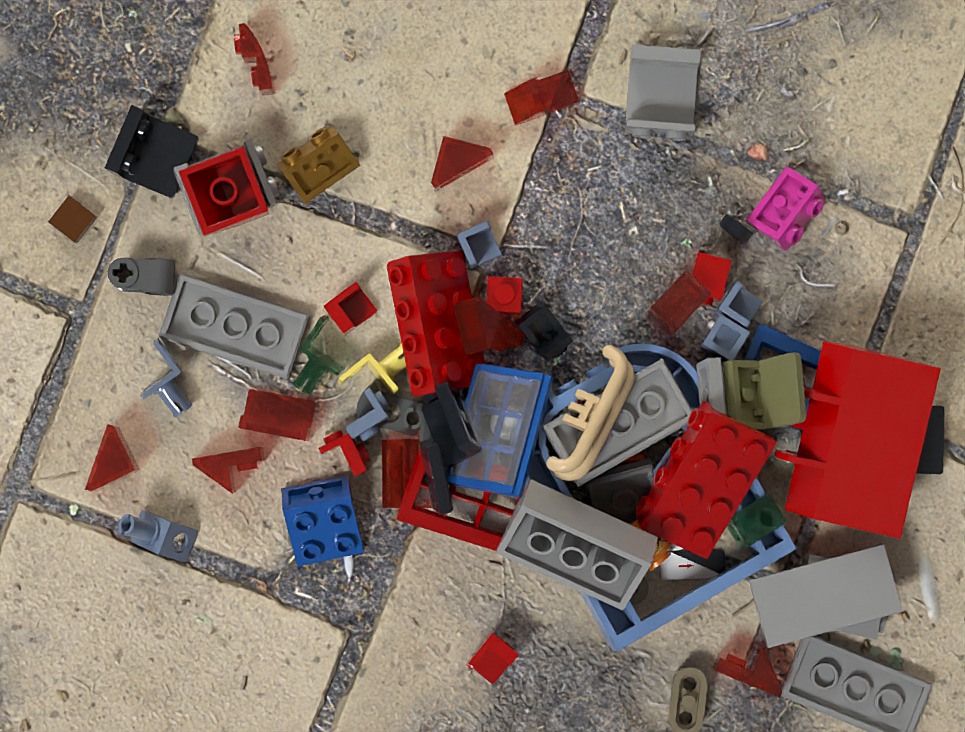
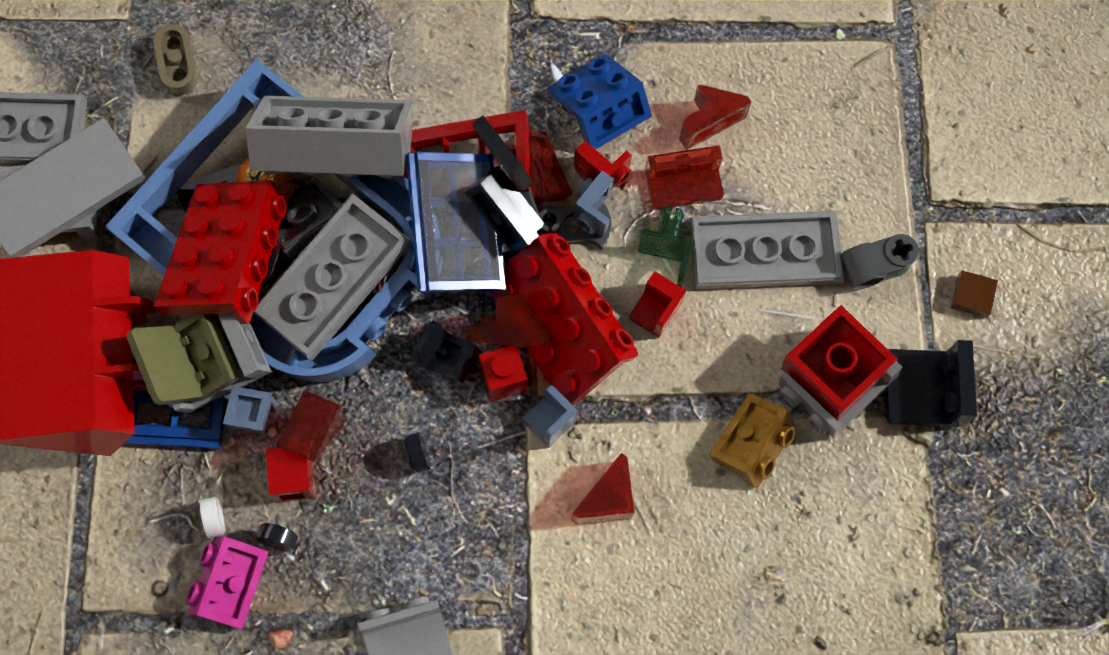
camera: 150 degrees right, 15 degrees down
clear red slope [85,424,140,492] -> none
sand blue bracket [118,510,198,562] -> none
sand blue bracket [140,338,193,418] -> none
clear red slope [234,23,276,96] -> none
light yellow bracket [337,343,406,395] -> none
red panel [466,631,519,684] -> none
clear red slope [504,70,579,126] -> none
tan piece [546,345,635,481] -> none
clear red slope [713,644,782,698] -> none
sand blue panel [715,281,763,329] -> none
clear green bracket [727,494,786,548] -> none
none -> white tile [200,496,226,539]
none -> black tile [404,432,431,473]

